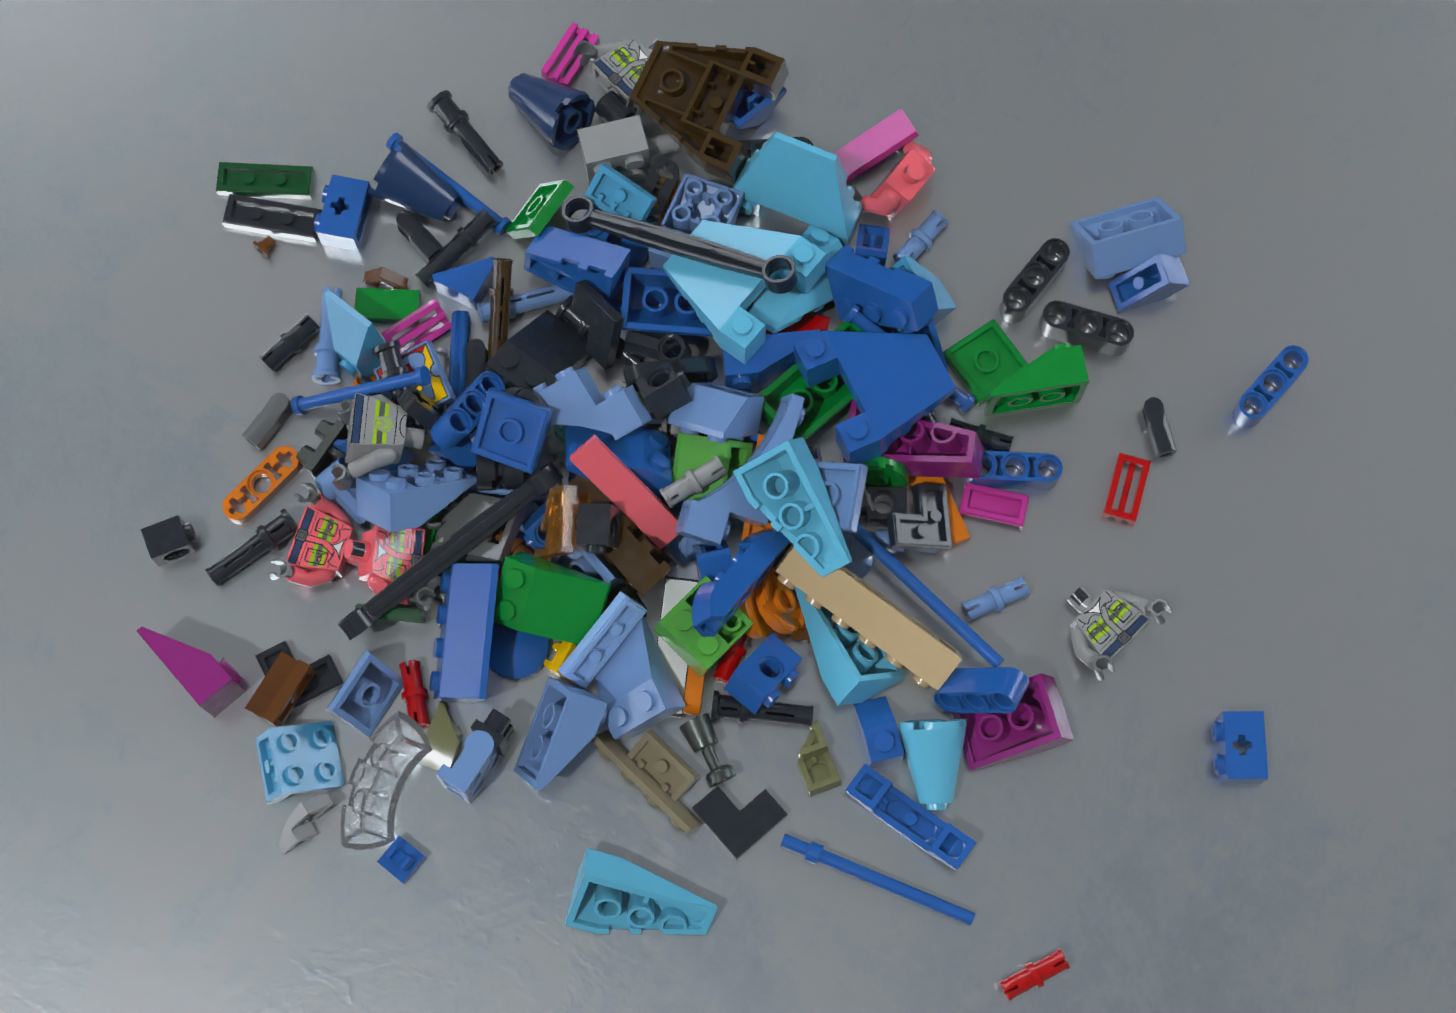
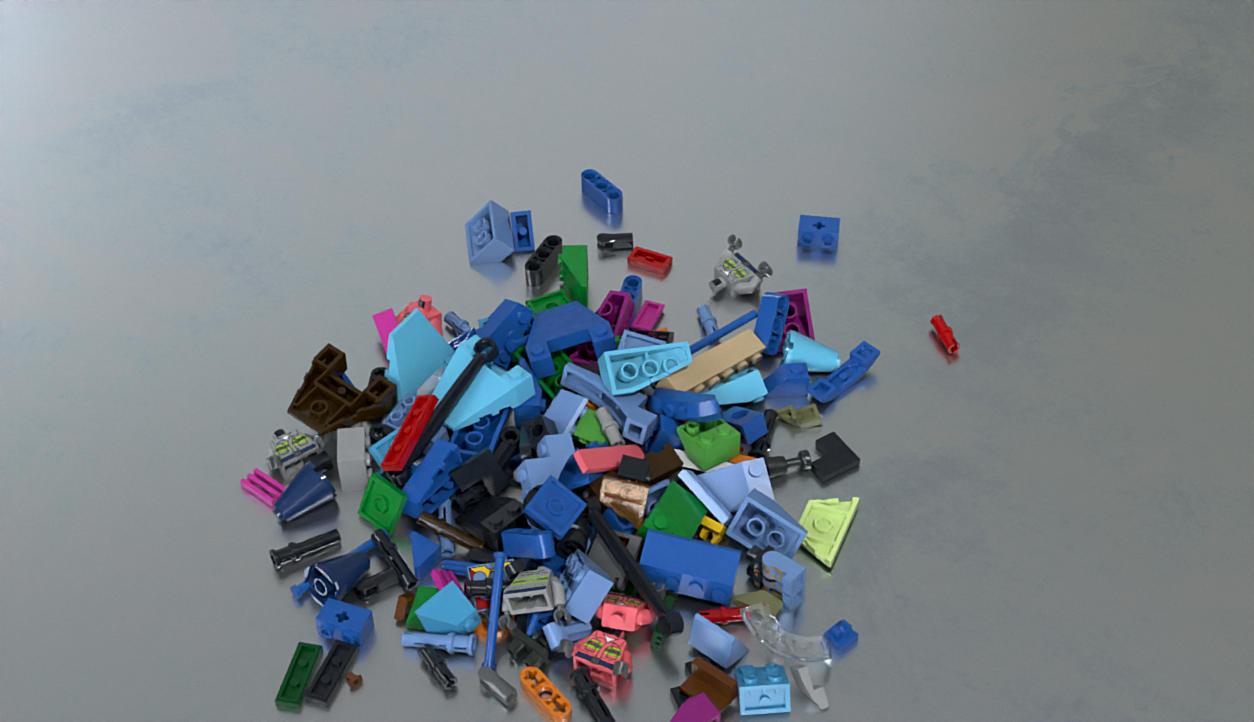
camera: 80 degrees left, 30 degrees down
medium azure wedge [565,848,717,935] -> none
dark tan bracket [592,729,703,834] -> none
blue bar [780,833,975,926] -> none
black beam [999,238,1070,323] -> none
none -> red tile [380,395,439,471]
none -> yellowish green wing [799,497,860,567]

